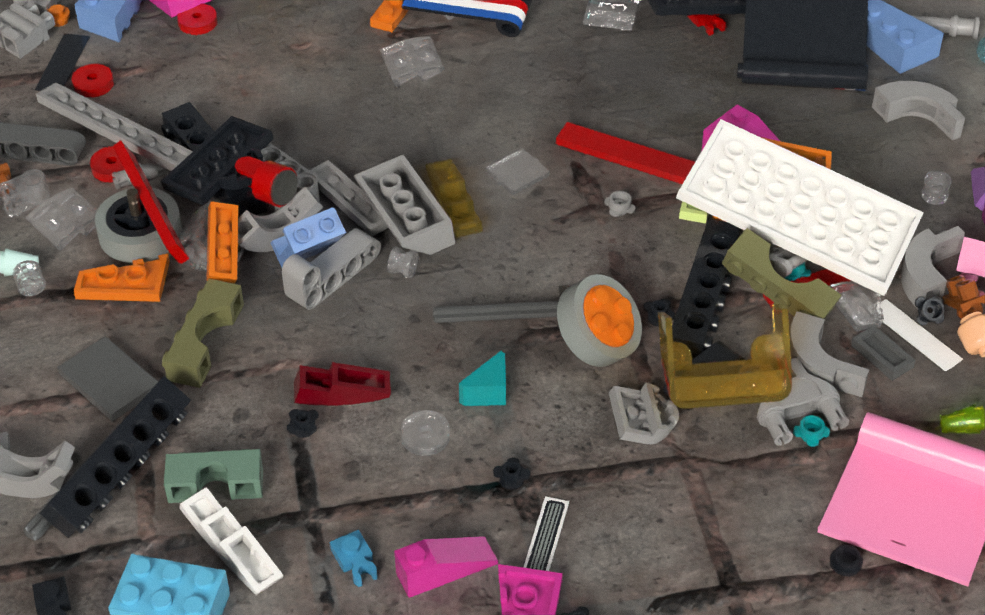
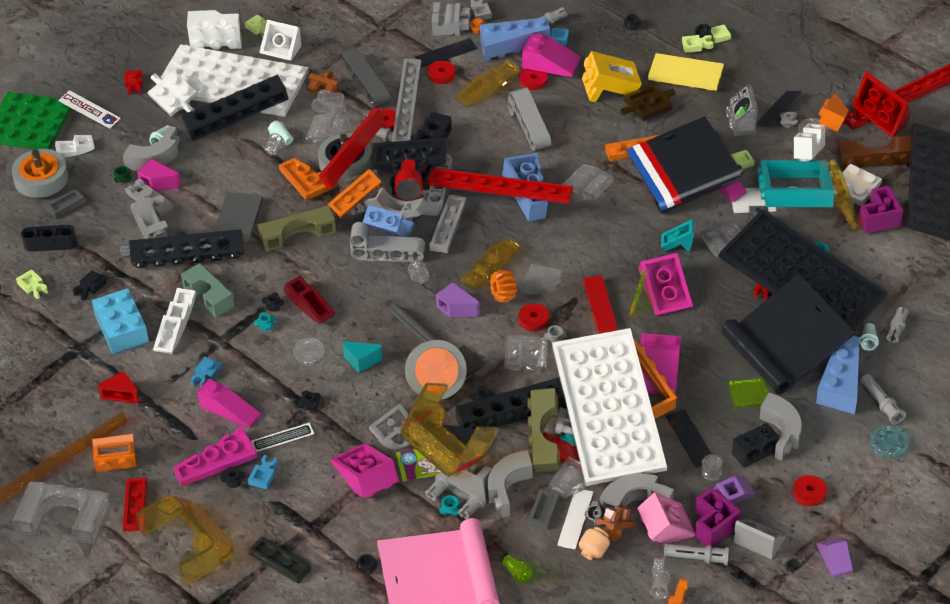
camera: 55 degrees right, 0 degrees up
light grey slope [354,155,455,255] -> none
none -> dark azure plate [248,455,278,490]
none -> teal plate [254,312,277,331]
none -> dark pink slope [330,443,399,498]
none -> sticker [396,448,448,482]
none -> red tile [428,168,574,204]
none -> medium lavender slope [436,282,480,317]
none -> clear yellow slope [455,59,520,107]
none -> orange gear [490,270,517,302]
none -> medium blue wedge [502,153,548,222]
none -> clear slope [504,335,548,373]
none -> light grey beam [507,87,551,151]
none -> red piece [519,304,549,331]
none -> clear neon green piece [629,270,646,315]
none -> dark pink slope [638,253,693,316]
none -> teal slope [661,219,694,252]
none -> black sticker [666,410,716,468]
none -> clear neon green piece [729,378,768,409]
none -> black brick [732,423,779,468]

